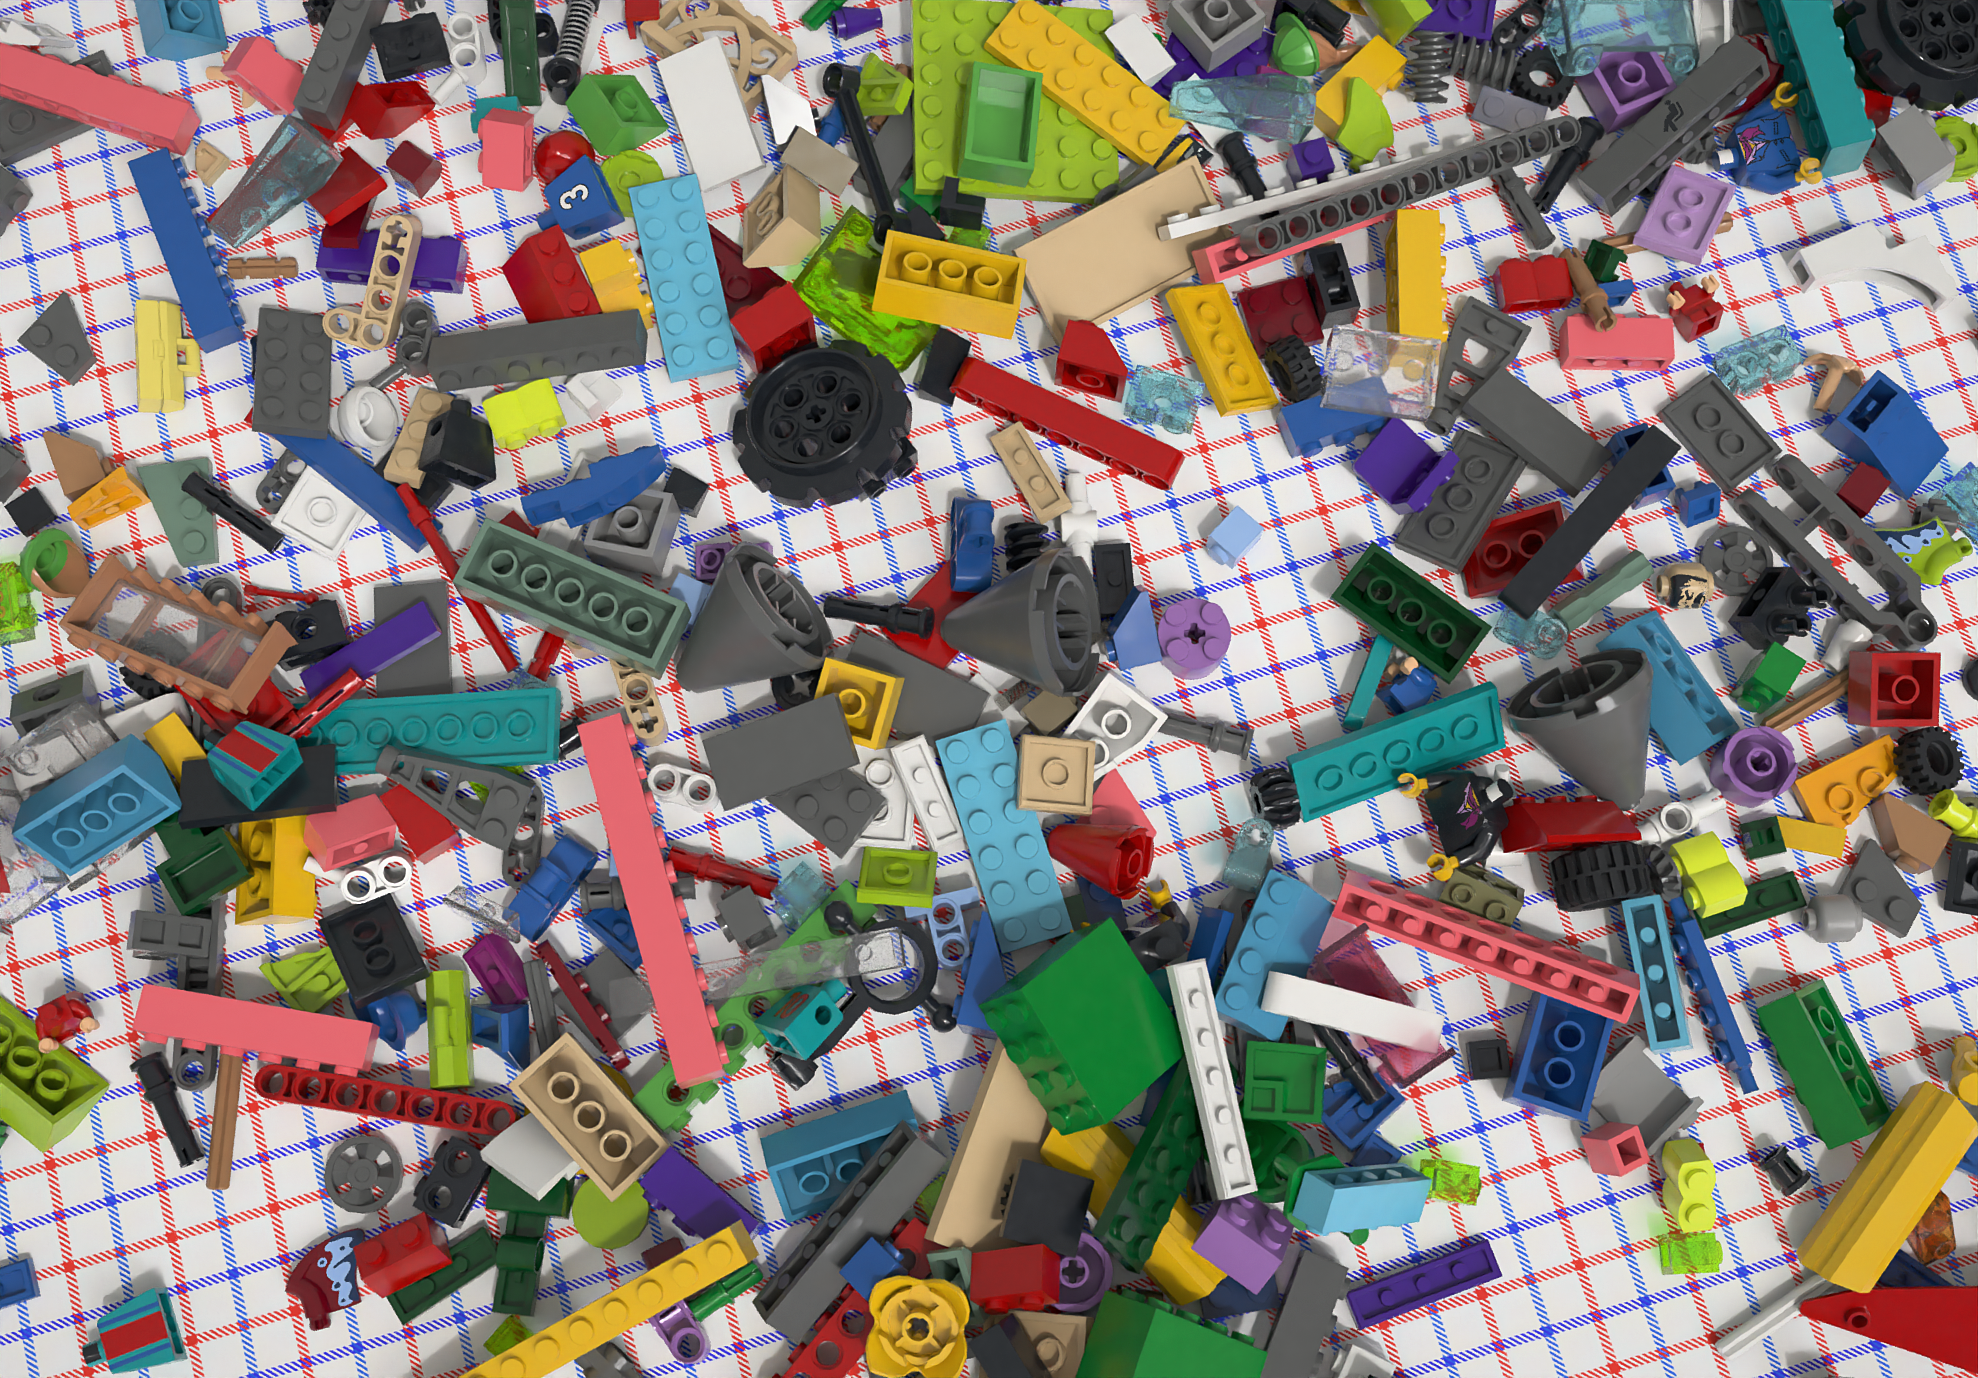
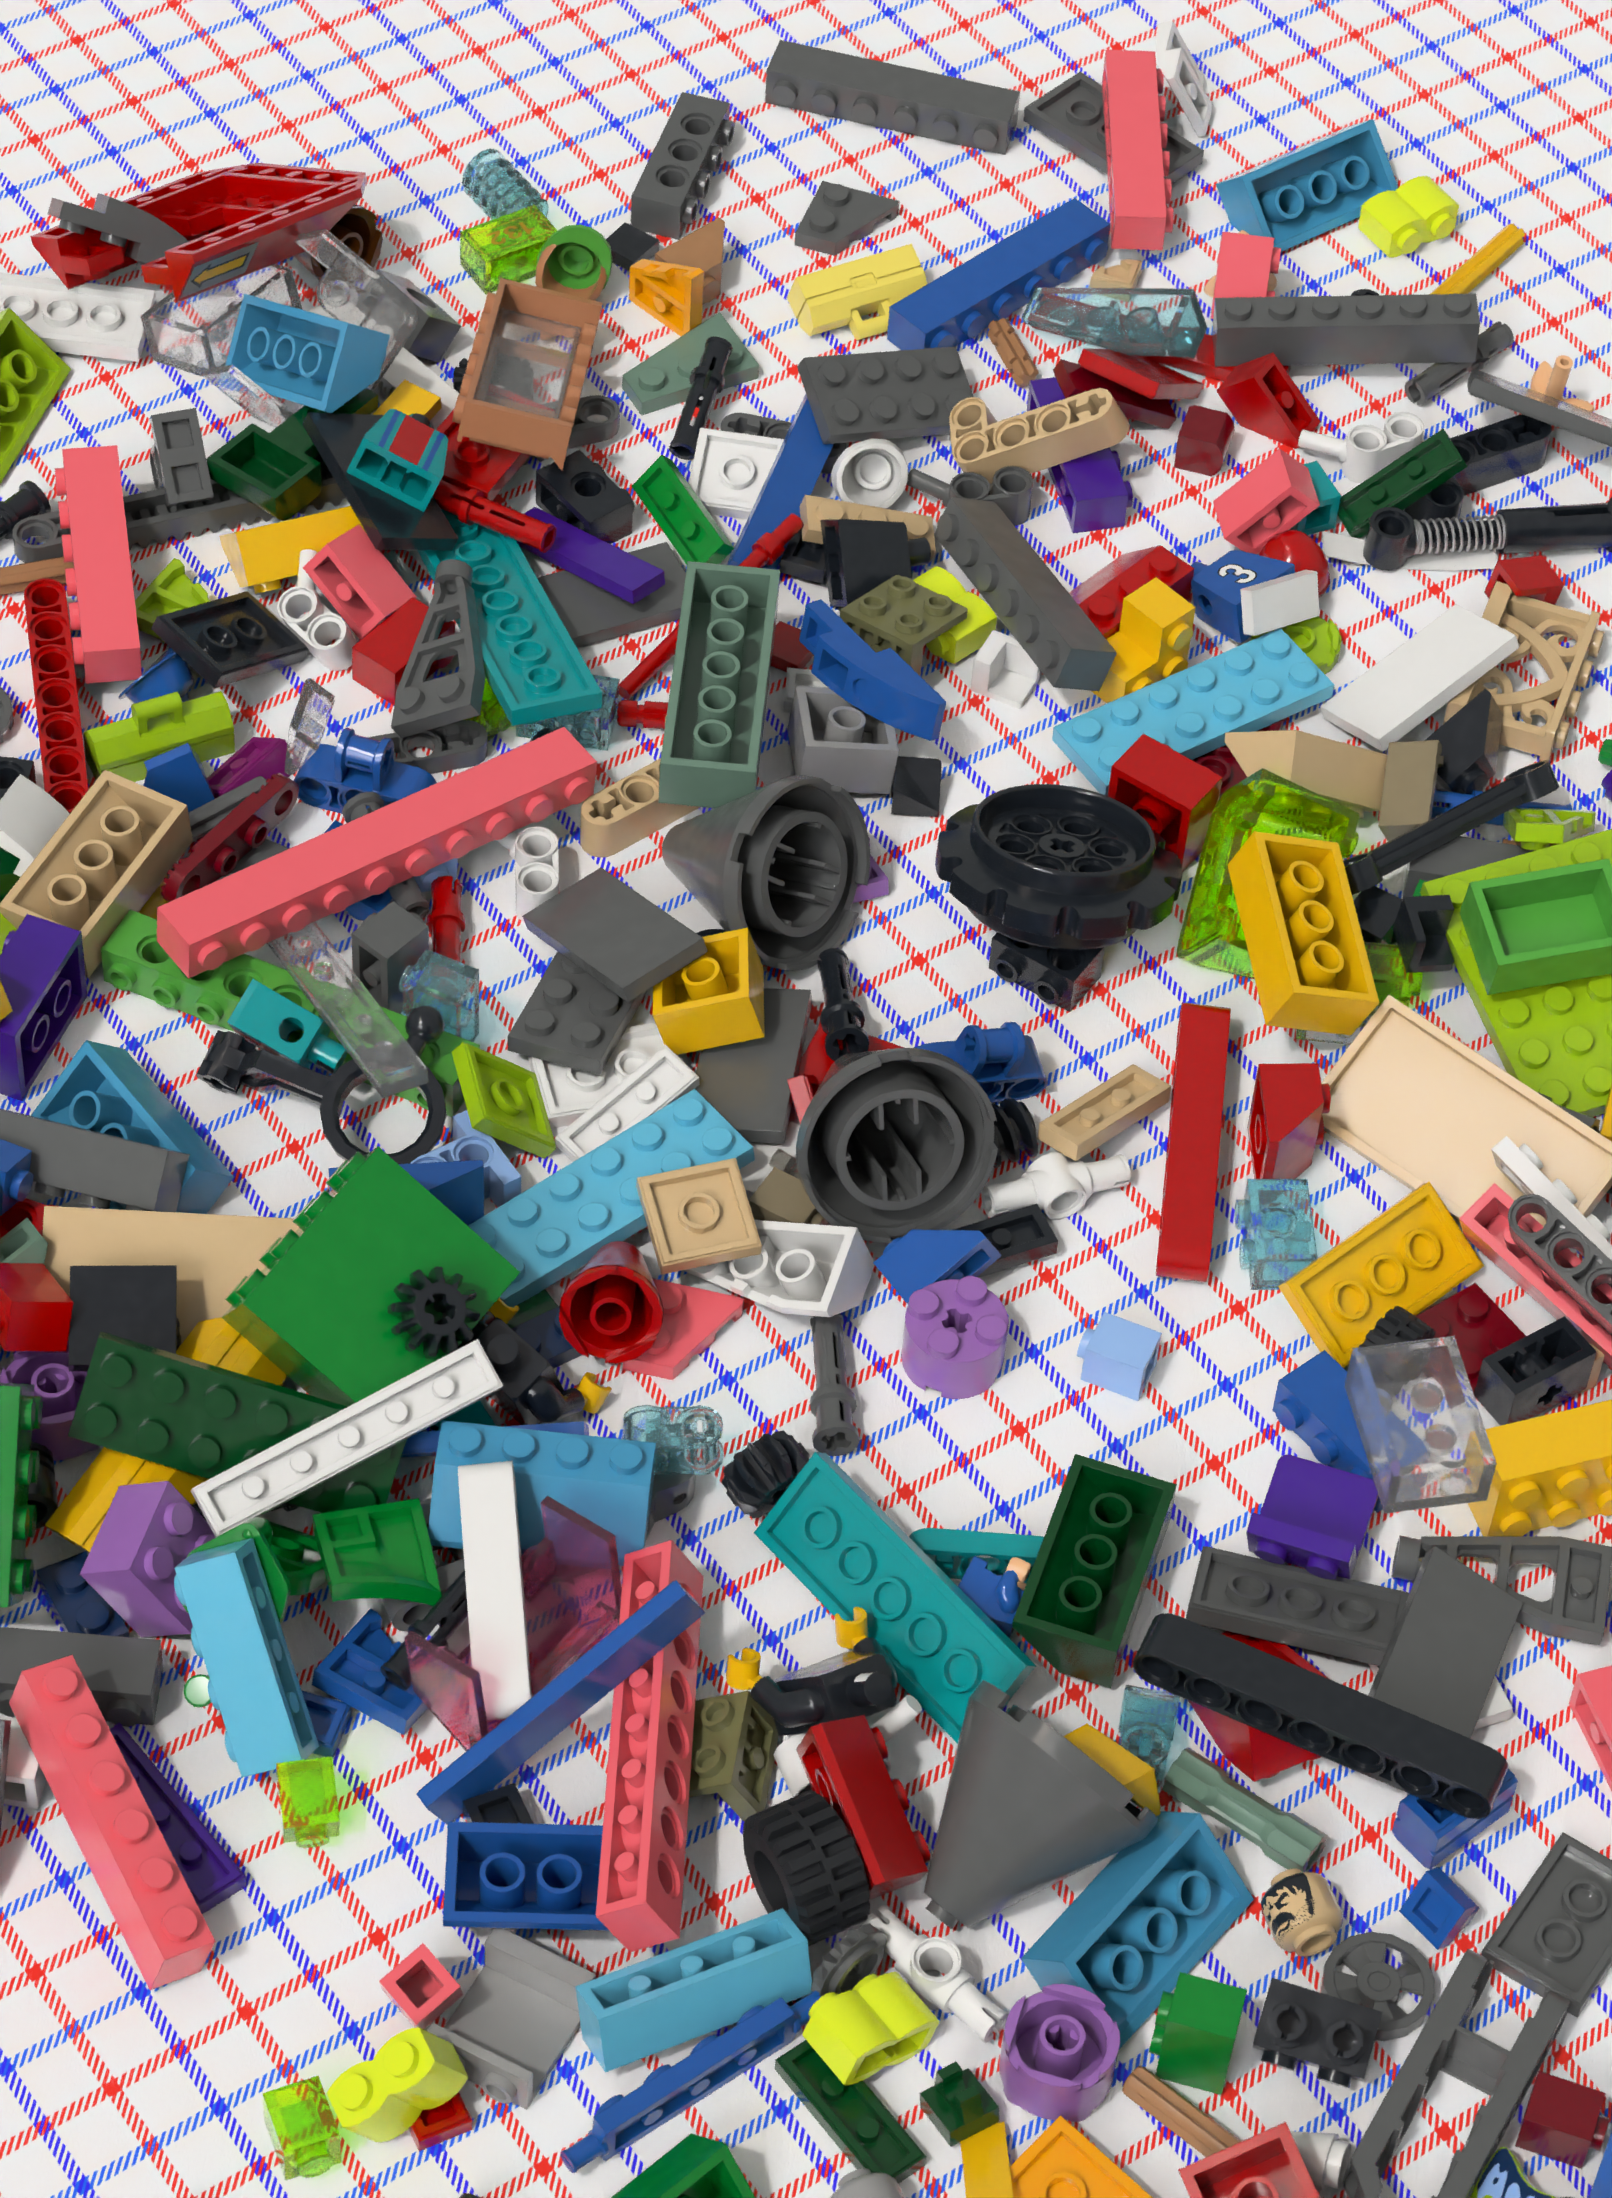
camera: 70 degrees right, 25 degrees down
red piece [35,990,100,1054] -> none
red hinge [243,585,319,606] -> none
black bracket [369,12,452,82] -> none
bright green slope [565,74,669,156] -> none
black slope [918,327,972,407] -> none
none -> coral brick [9,1655,216,1990]
none -> black gear [388,1267,480,1359]
none -> blue tile [417,1580,705,1825]
none -> green plate [632,454,734,565]
none -> tile [787,1074,820,1125]
none -> olive bracket [840,575,968,677]
none -> yellow slope [1063,1724,1161,1816]
none -> white tile [1241,570,1320,636]

